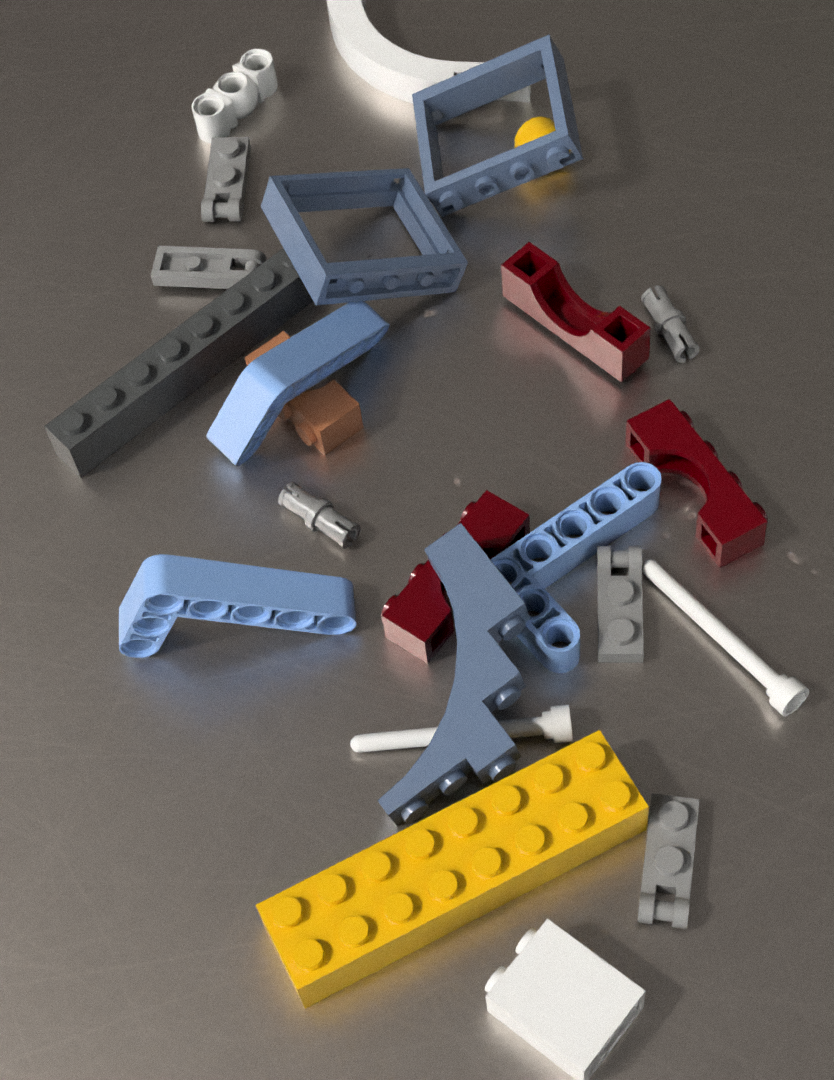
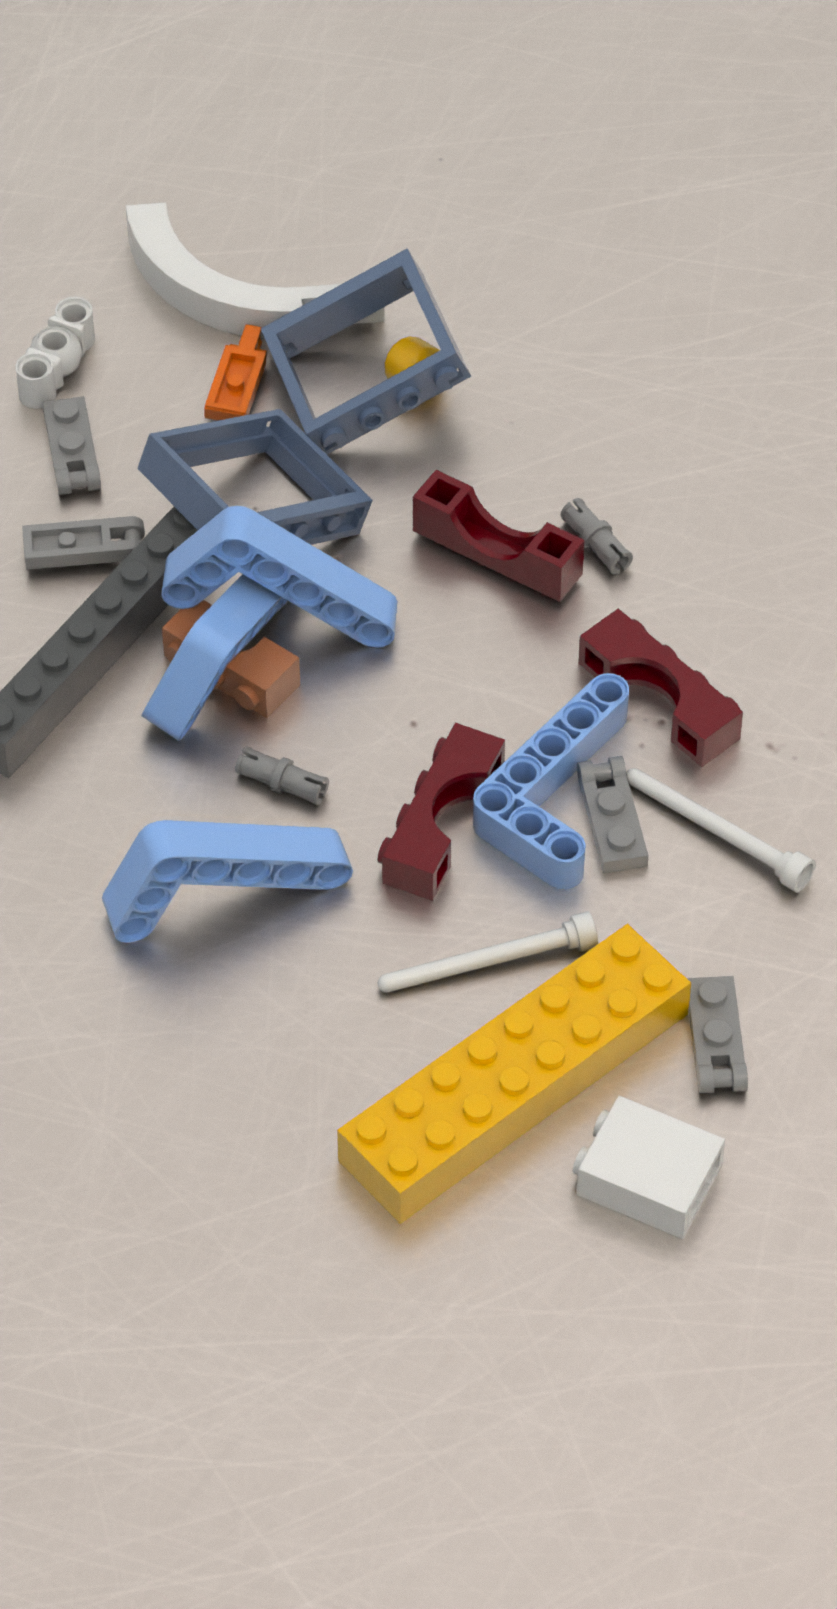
camera: 20 degrees left, 5 degrees down
sand blue arch [378,523,530,826] -> none
none -> light blue beam [161,506,398,648]
none -> orange hinge [204,324,267,420]

